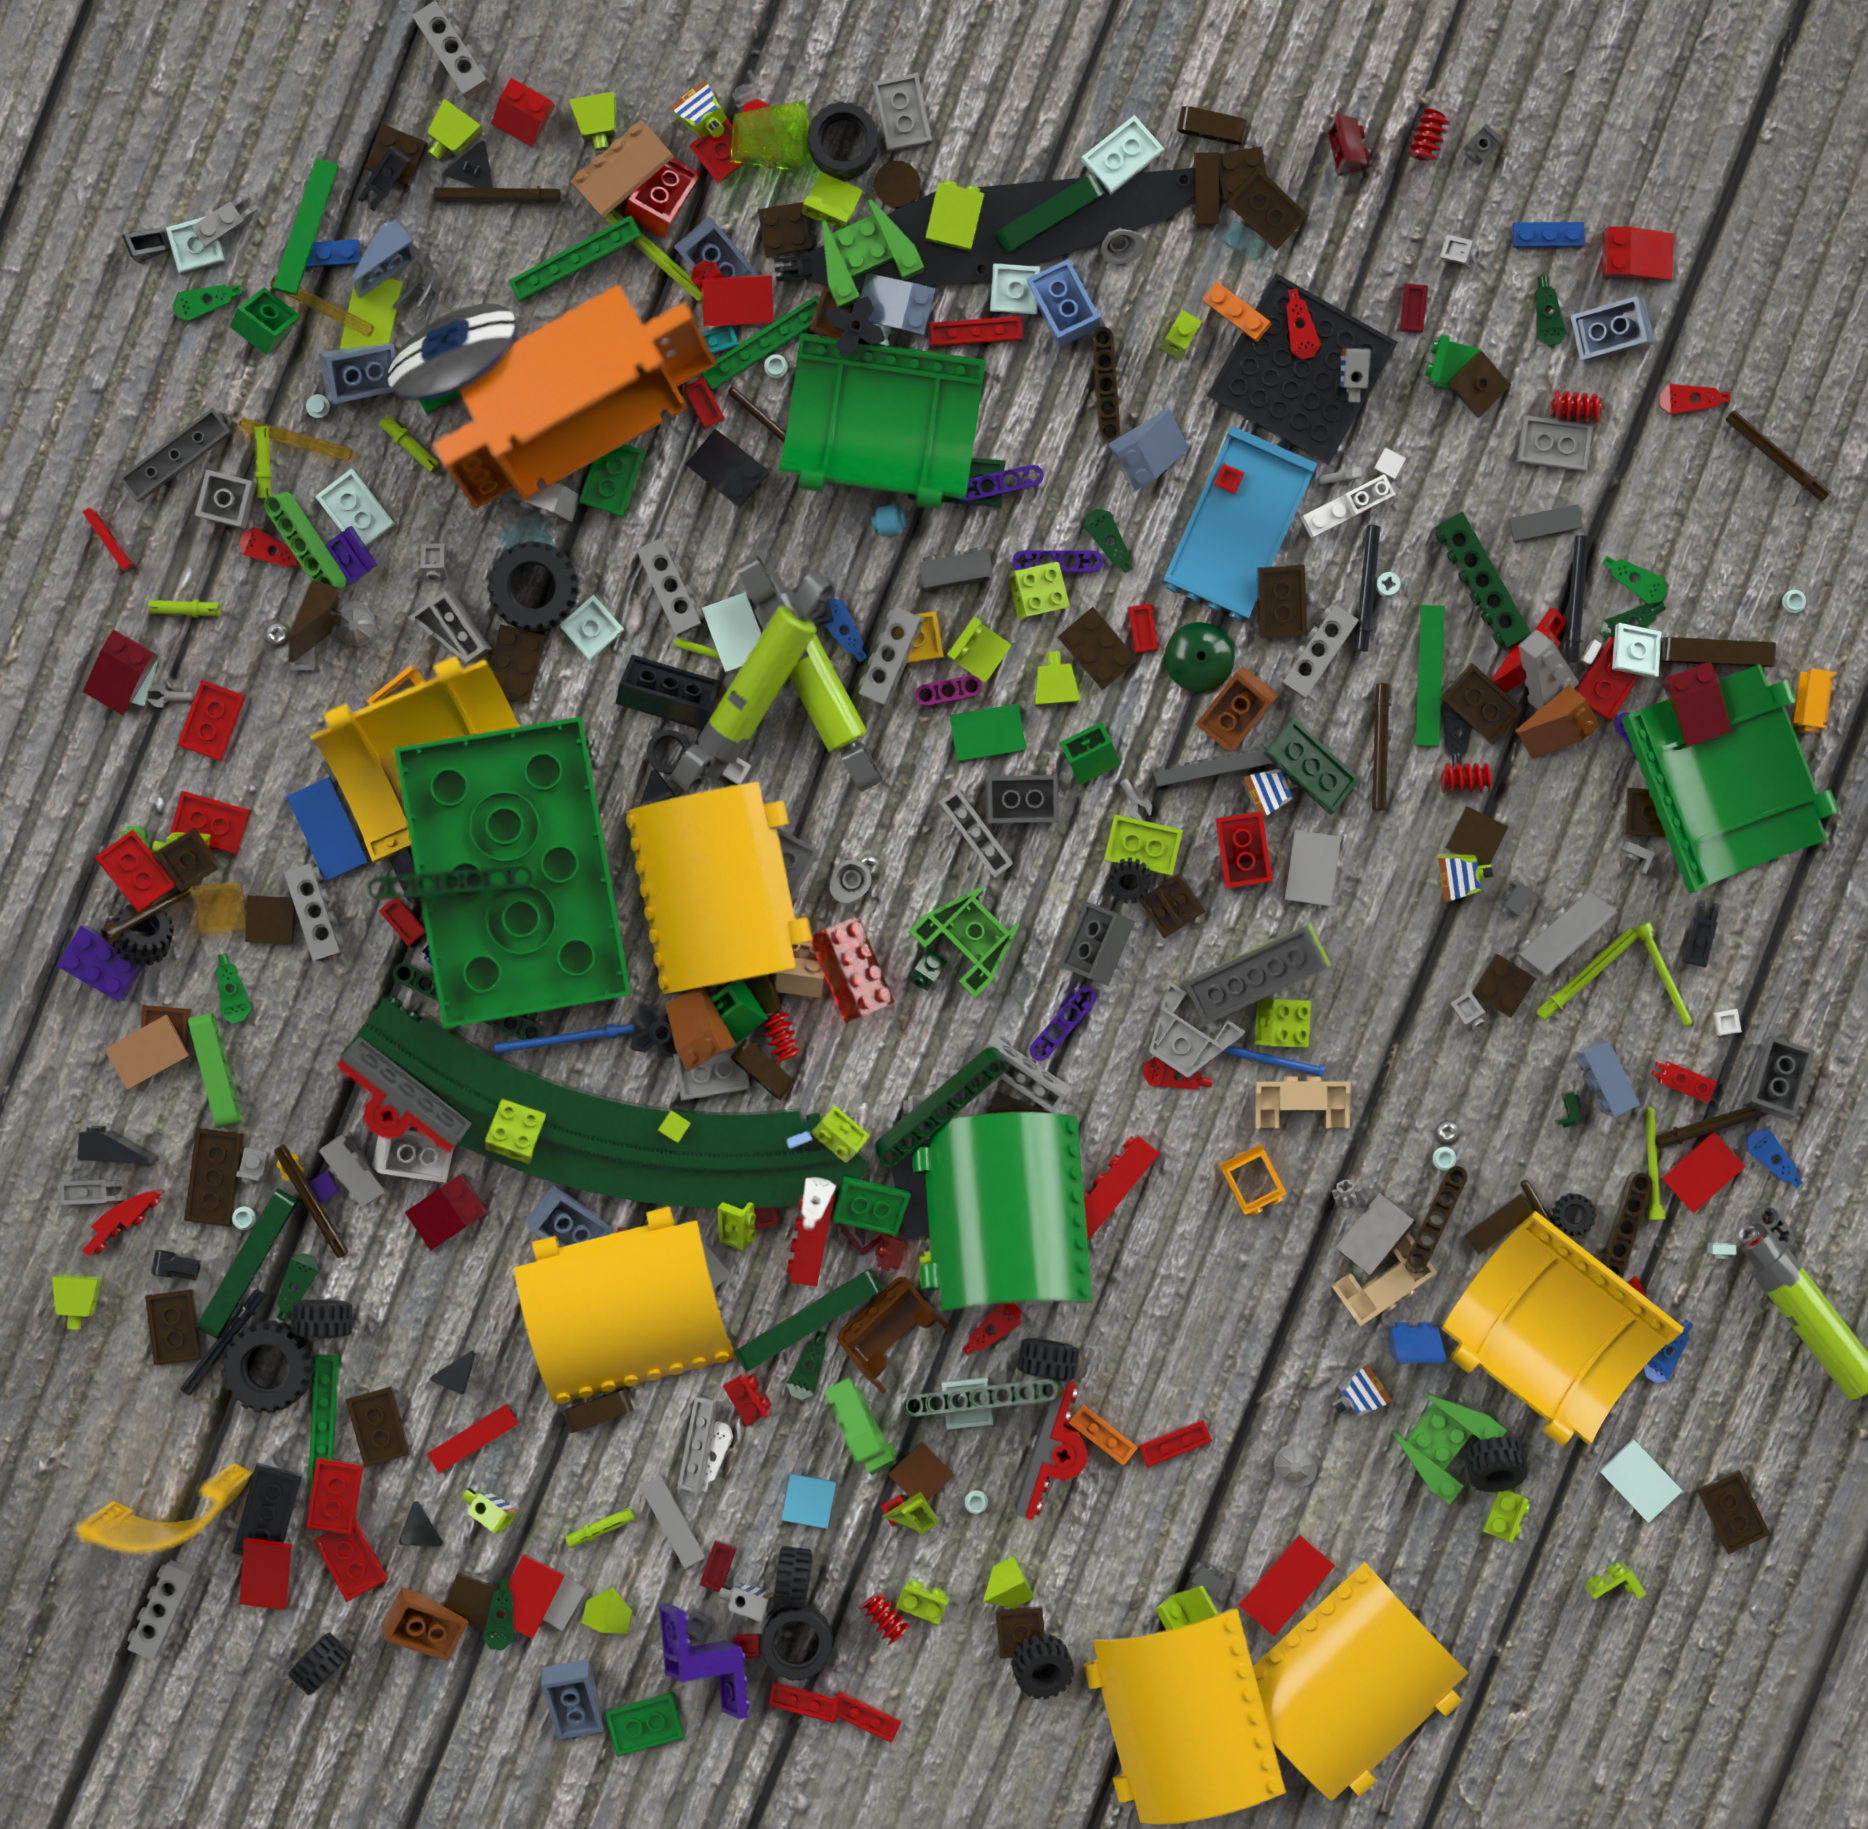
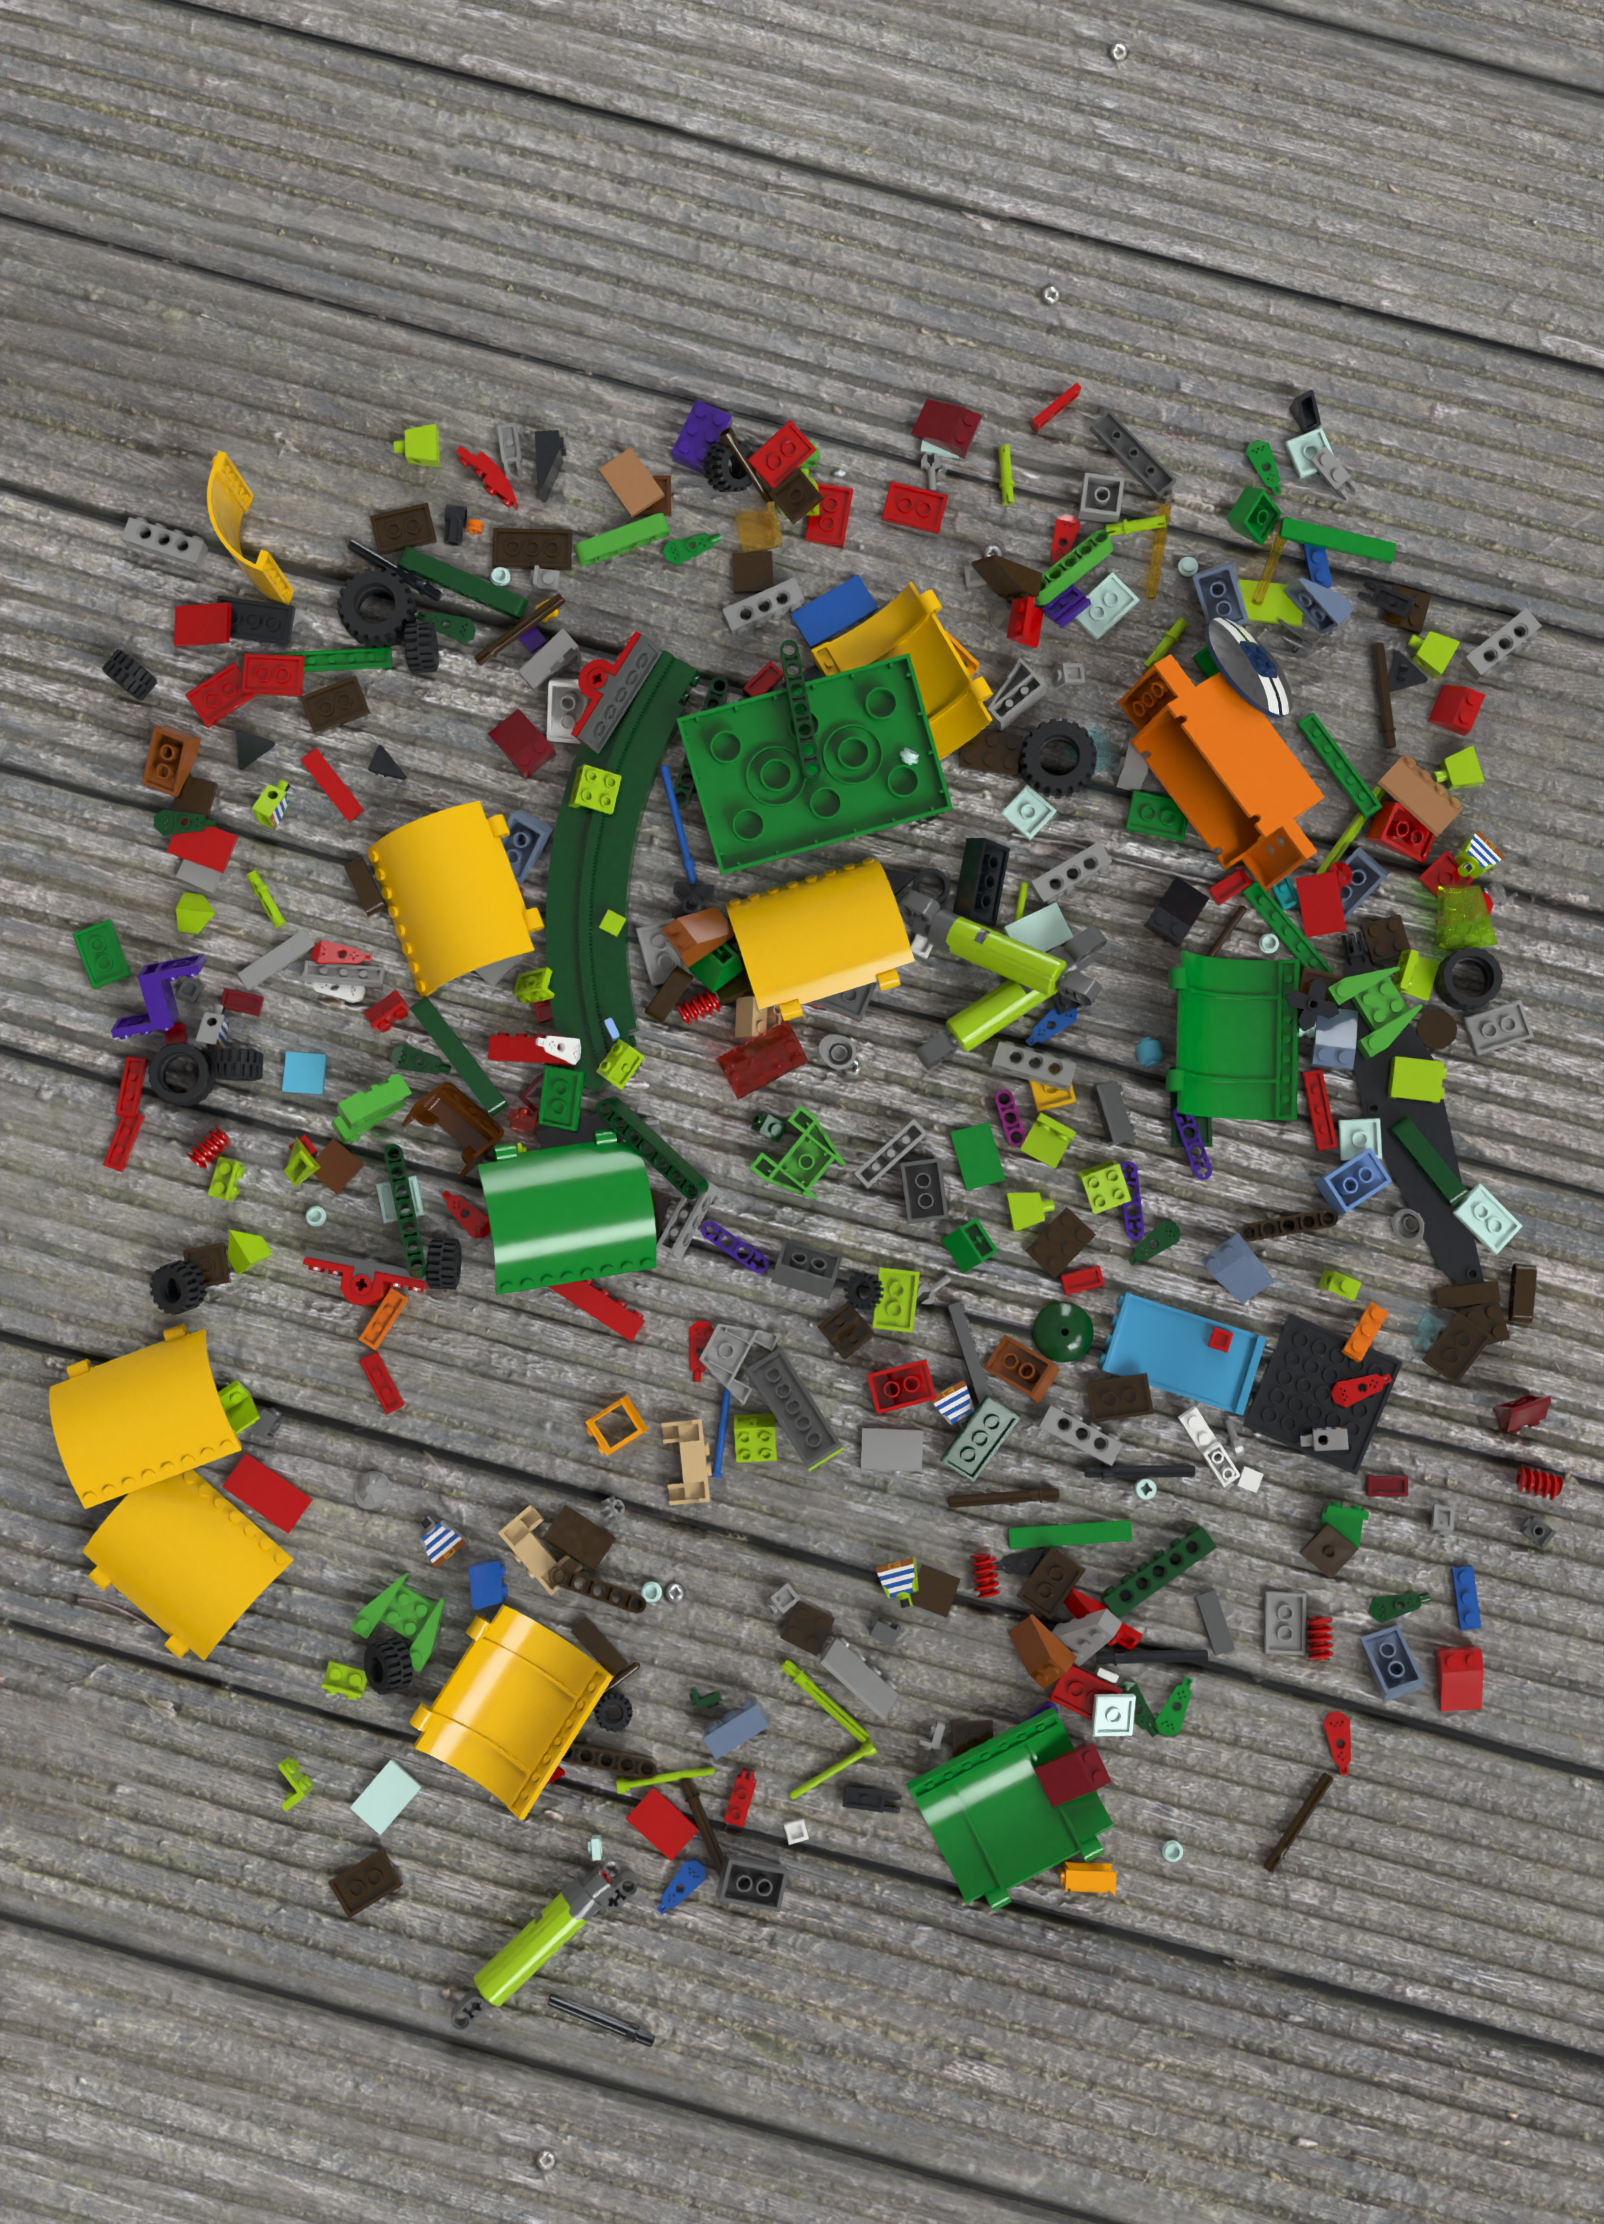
camera: 85 degrees right, 5 degrees down
sand blue slope [541,1659,604,1740] -> none
blue piece [1643,1319,1693,1383] -> none
dark brown beam [1660,637,1776,667] -> none
none -> piece [311,940,373,965]
none -> orange bush [465,519,484,535]
none -> light aqua plate [899,748,919,765]
none -> red bracket [1006,596,1043,648]

